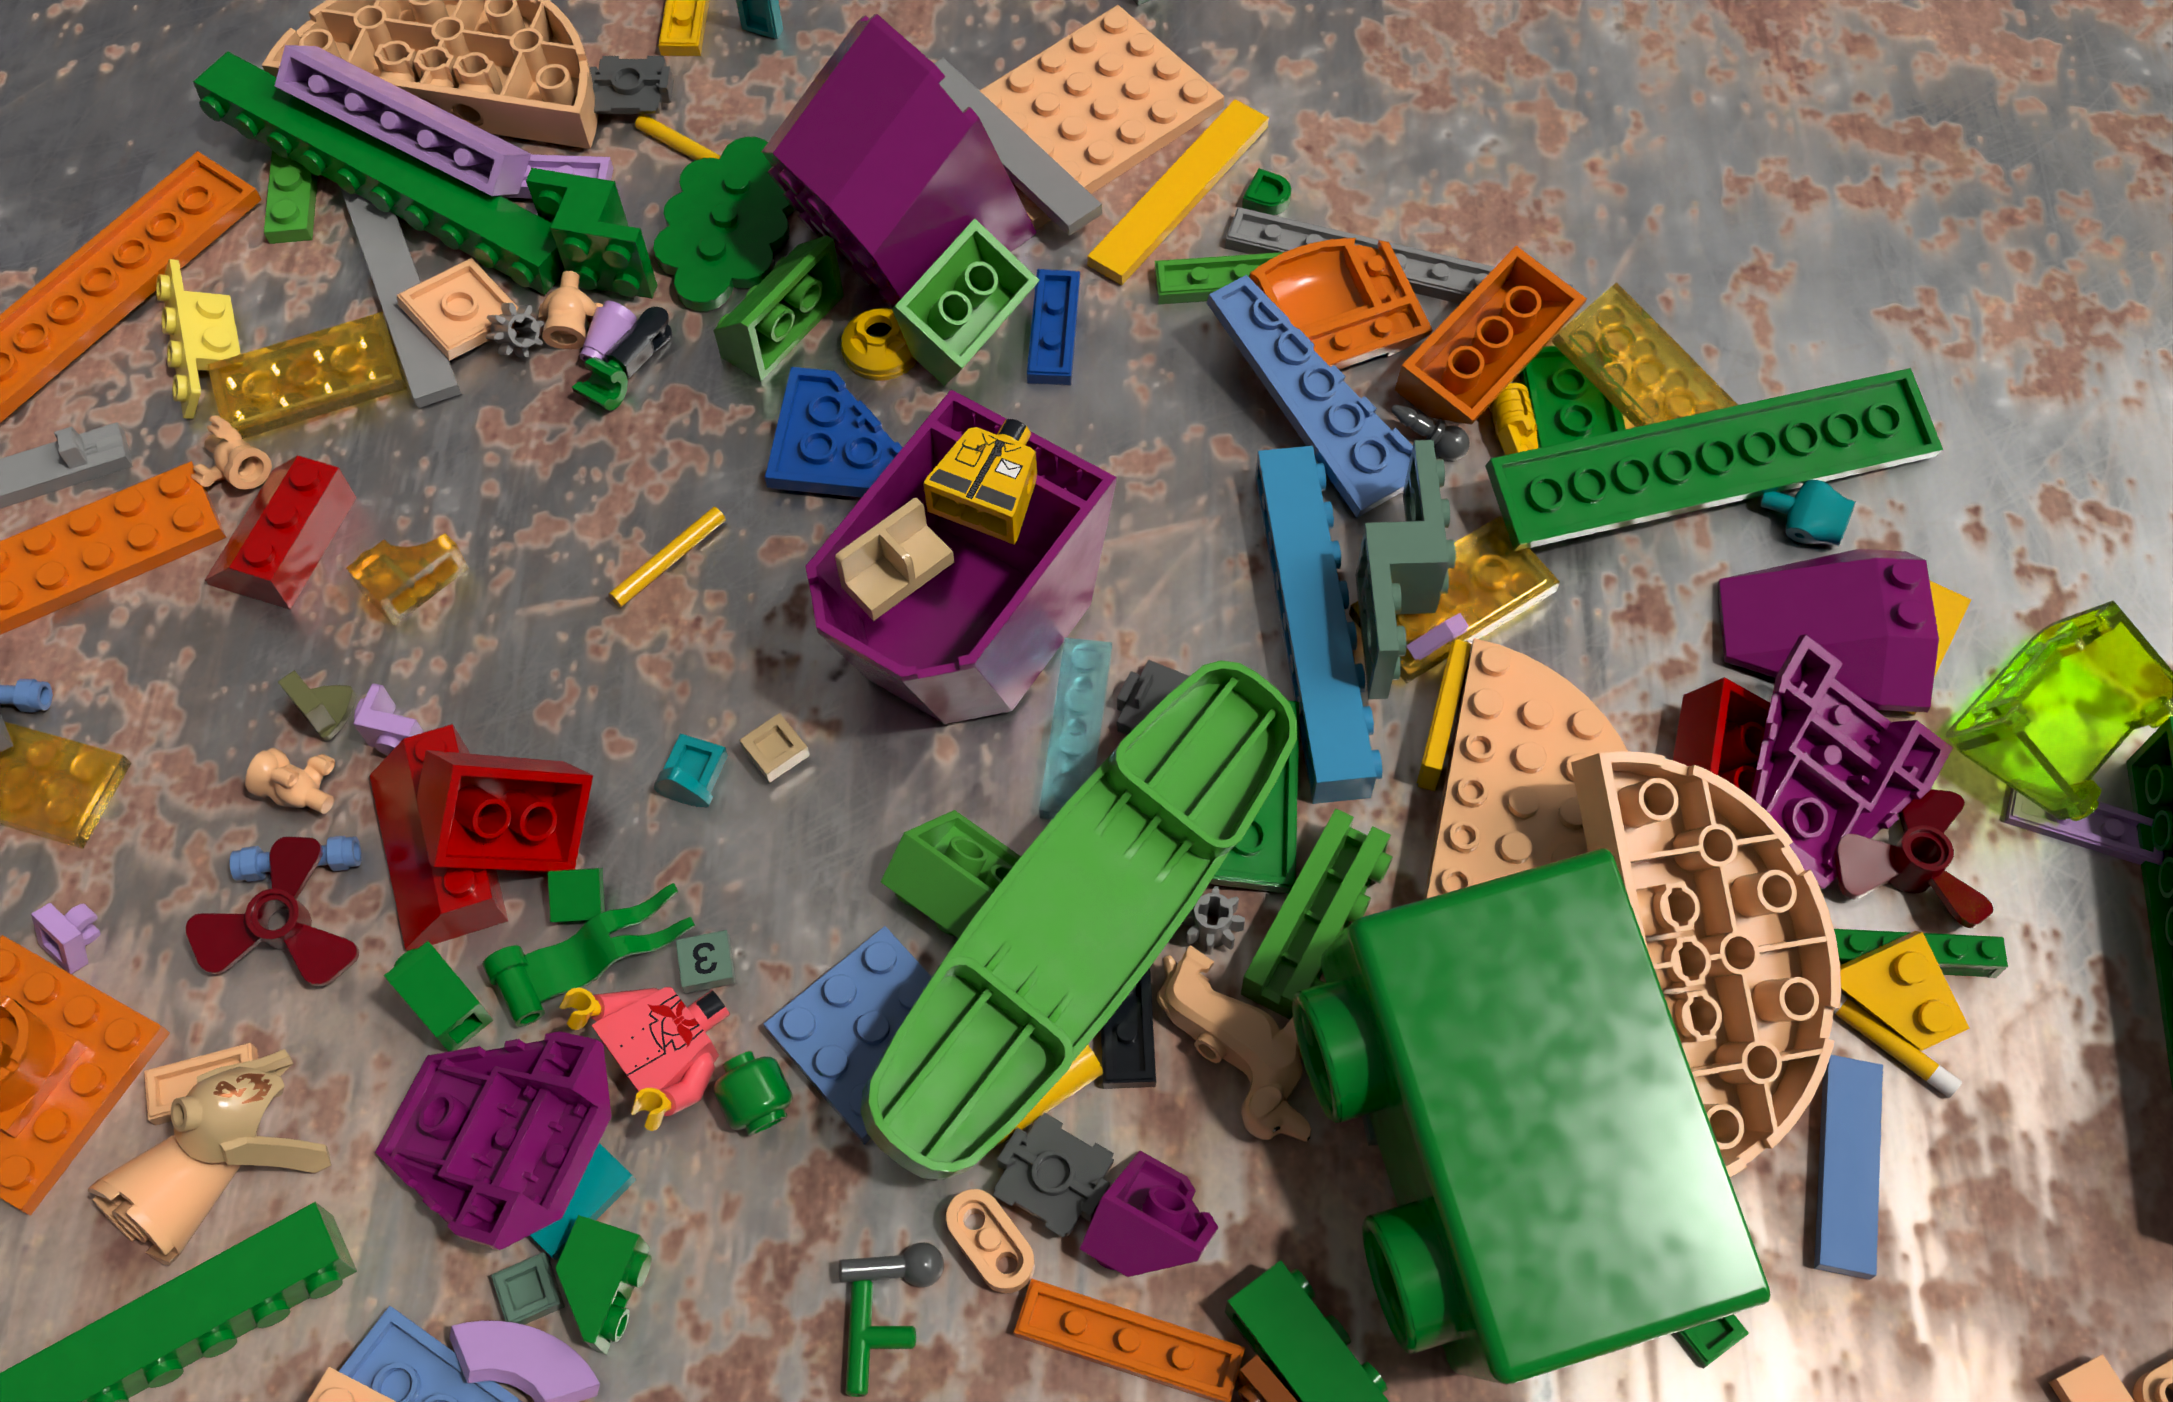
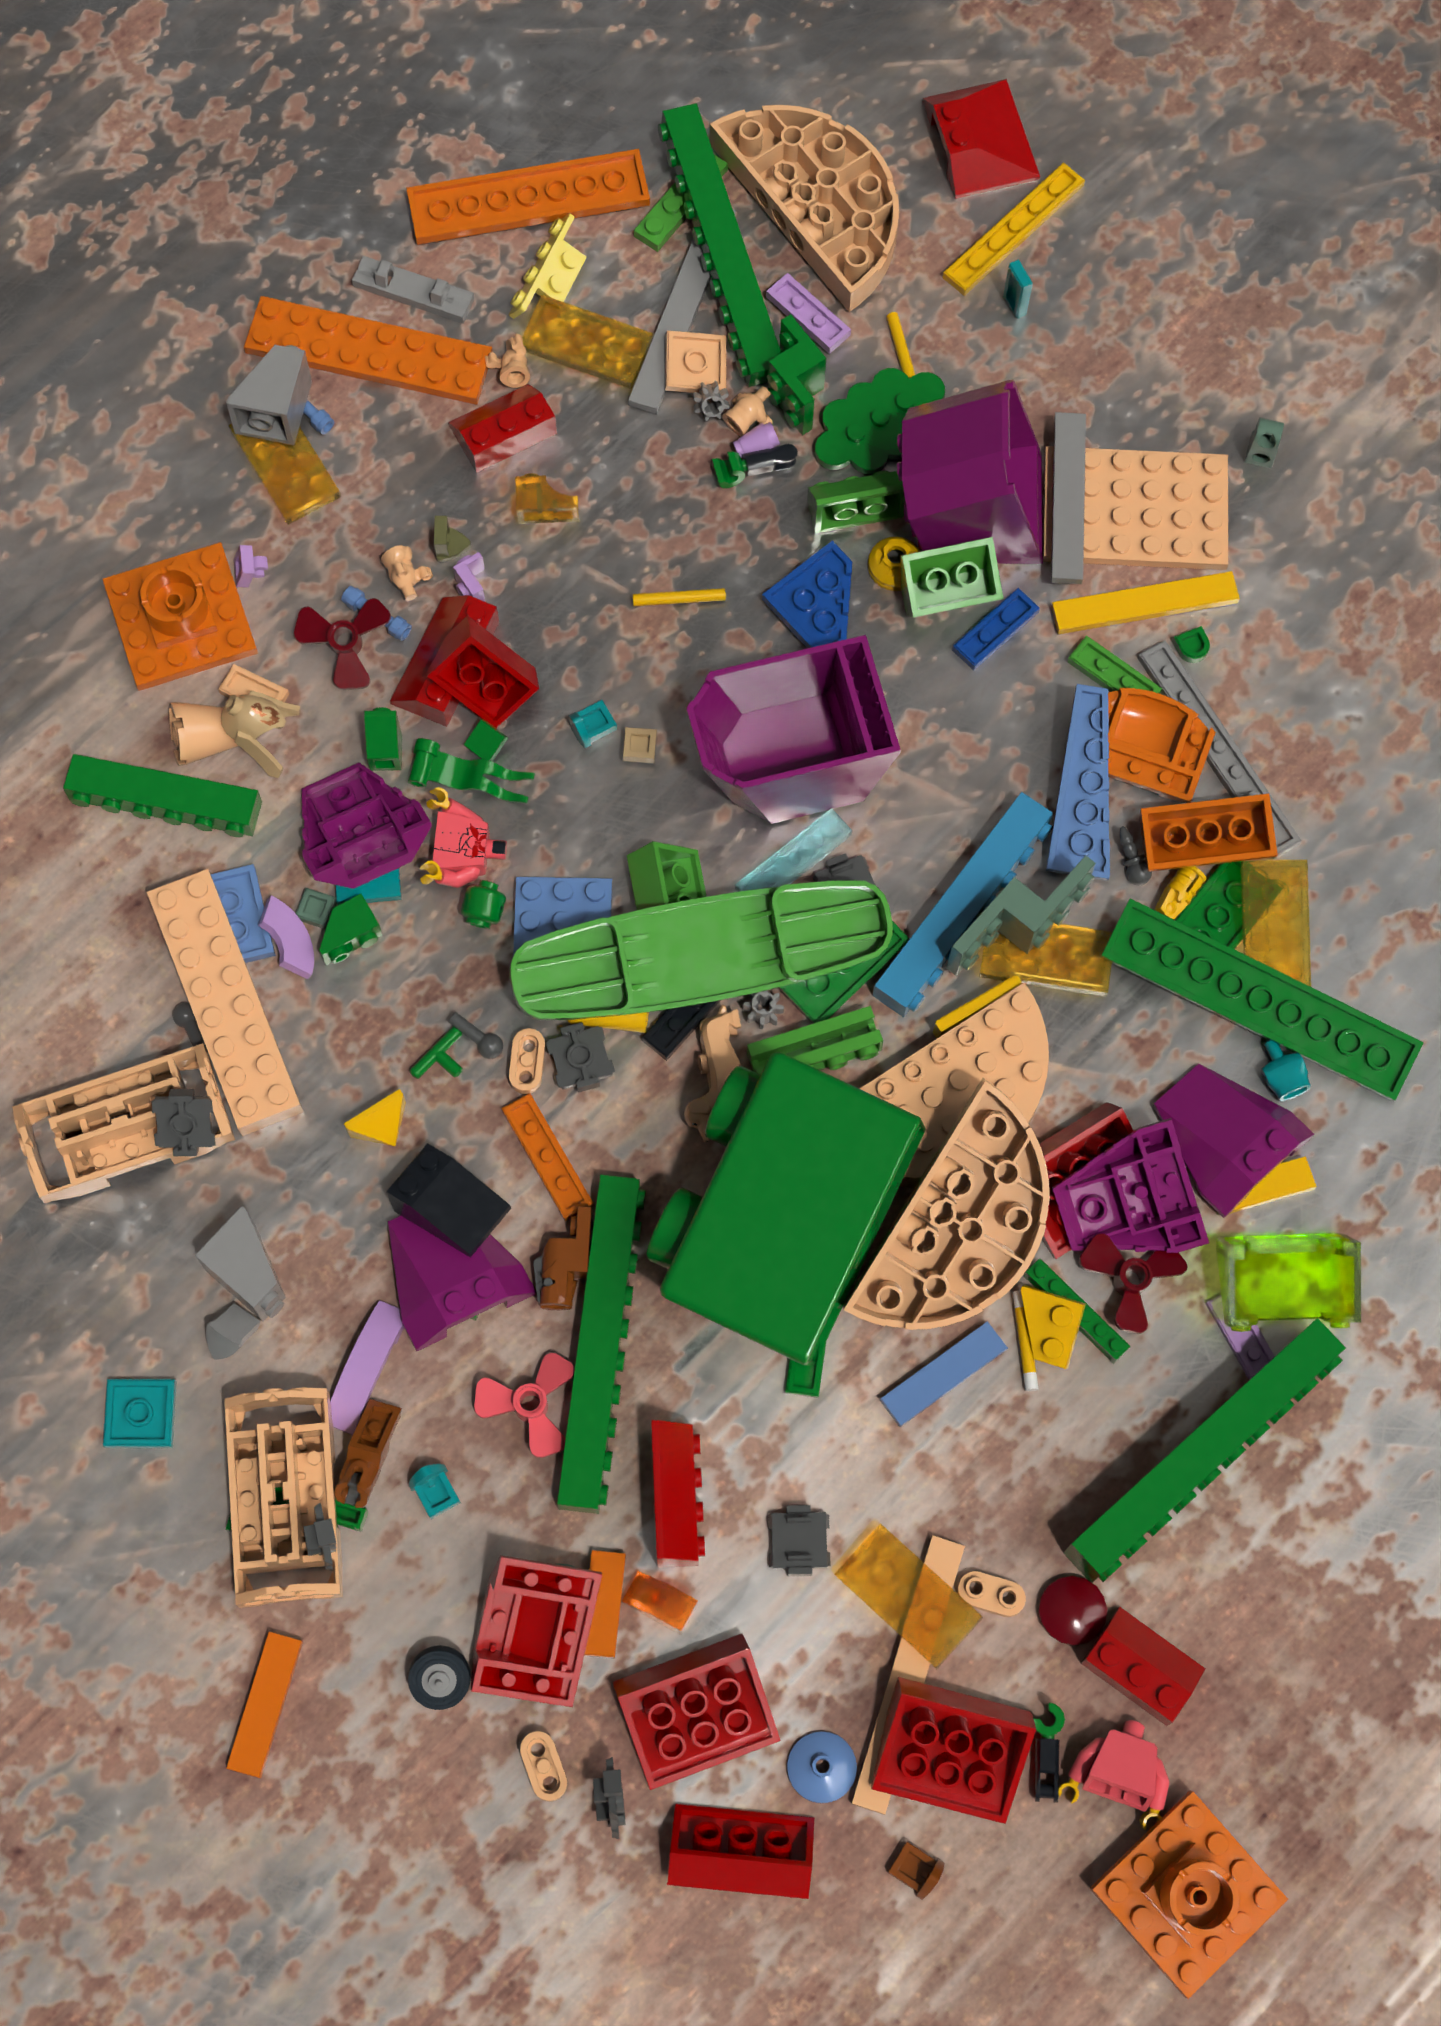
camera: 40 degrees right, 10 degrees up
lavender brick [274,45,531,196] -> none
dark grey piece [590,56,674,114] -> none
sand green tile [676,930,736,994] -> none
tan panel [835,498,954,621] -> none
yellow torso [923,419,1037,545] -> none
magenta slope [1079,1150,1218,1277] -> none
lavender tile [1406,613,1469,660] -> none

